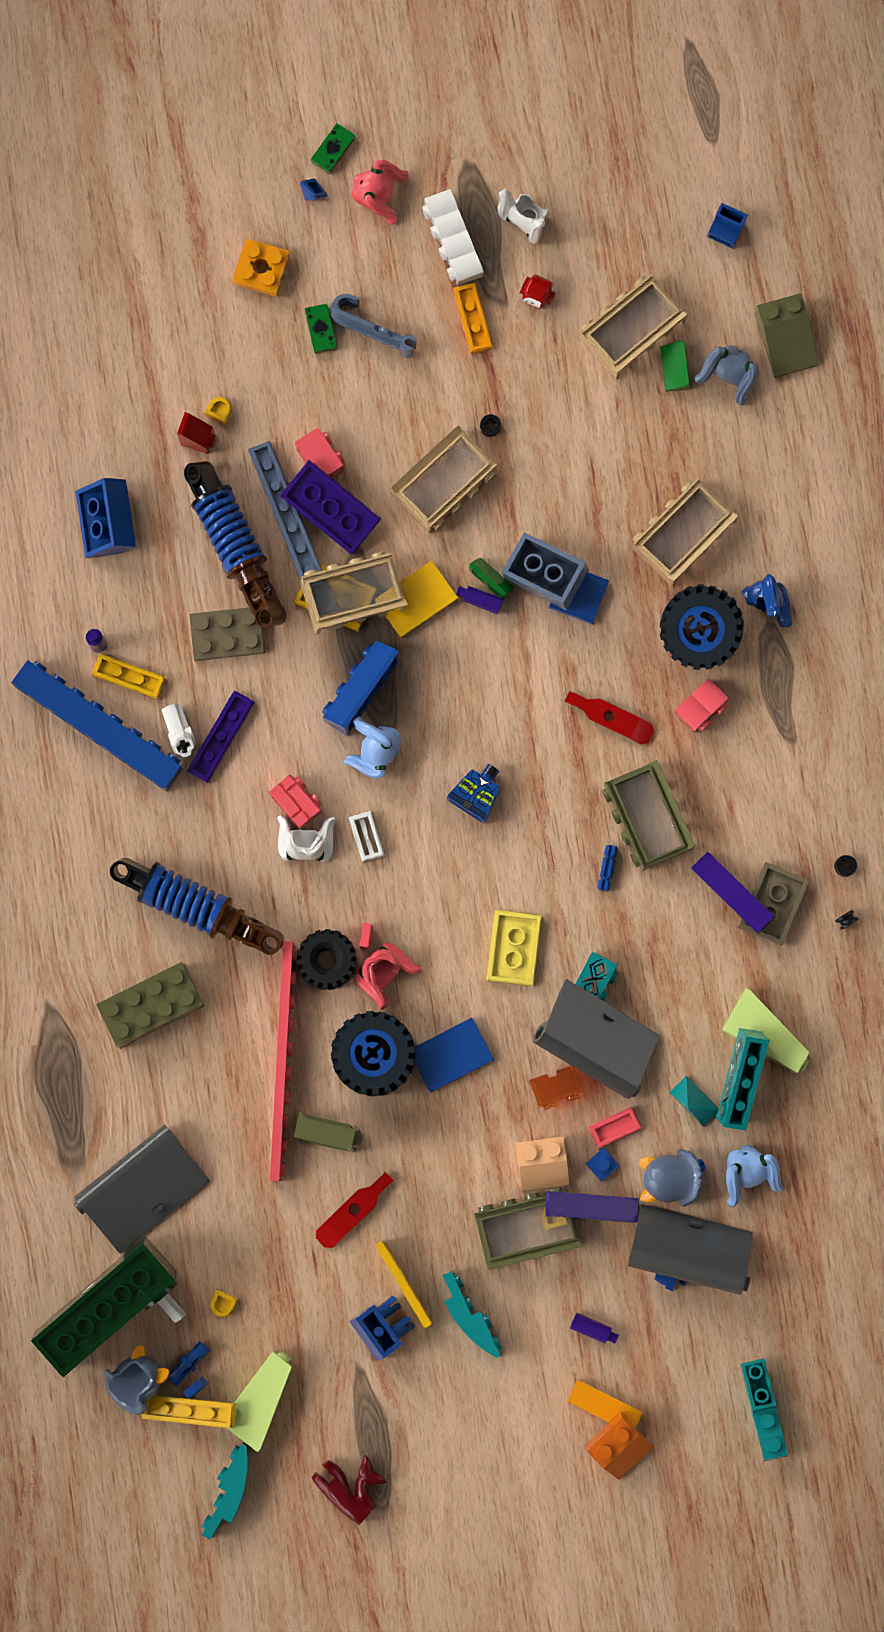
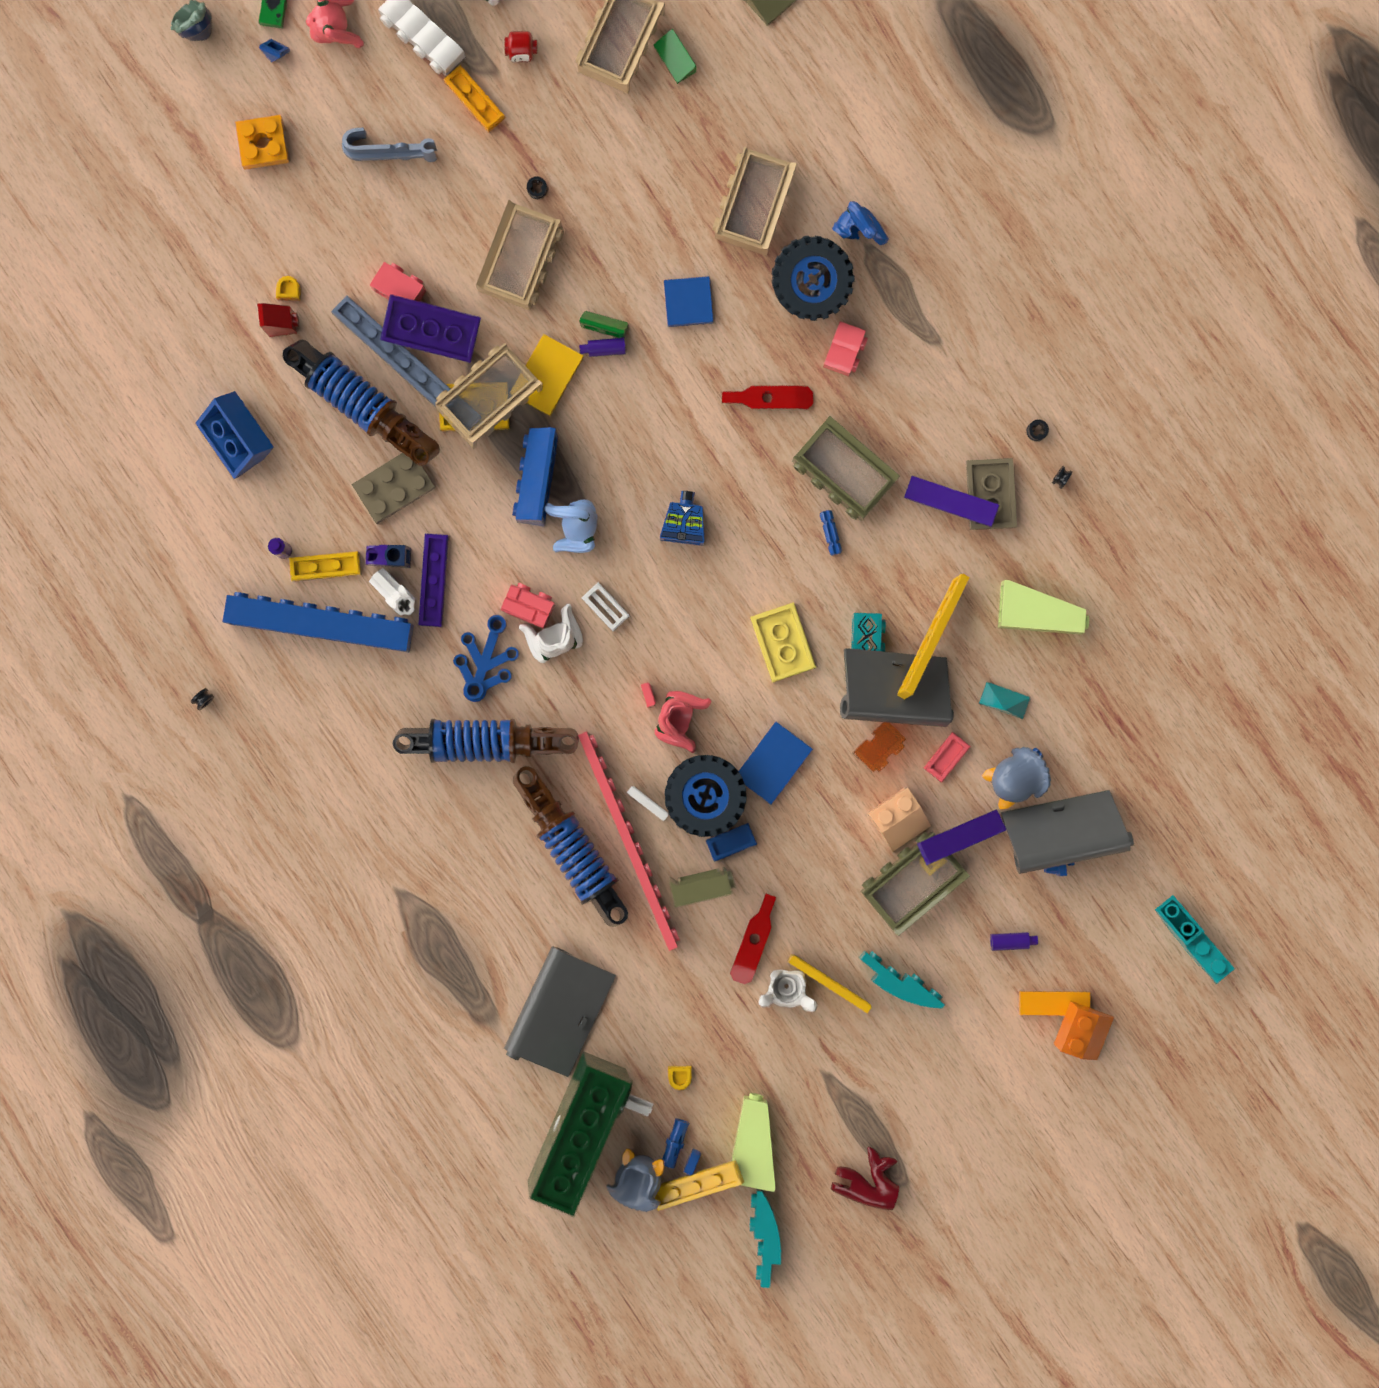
camera: 30 degrees left, 5 degrees up
olive brick [96,962,205,1049] -> none
black tyre [297,929,357,990] -> none
green tile [305,303,337,354] -> none
blue brick [349,1296,415,1361] -> none
sand blue brick [502,532,589,611] -> none
blue plate [585,1148,619,1181] -> none
sand blue hair [694,345,759,406] -> none
teal brick [716,1028,770,1131] -> none
light blue hair [726,1145,784,1207] -> none
none -> hair [171,0,212,41]
none -> leg [366,545,411,569]
none -> blue plant [453,615,519,702]
none -> piece [513,766,628,927]
none -> white tile [627,786,669,821]
none -> blue tile [706,823,757,862]
none -> white hair [759,970,818,1012]
none -> yellow tile [897,573,970,699]

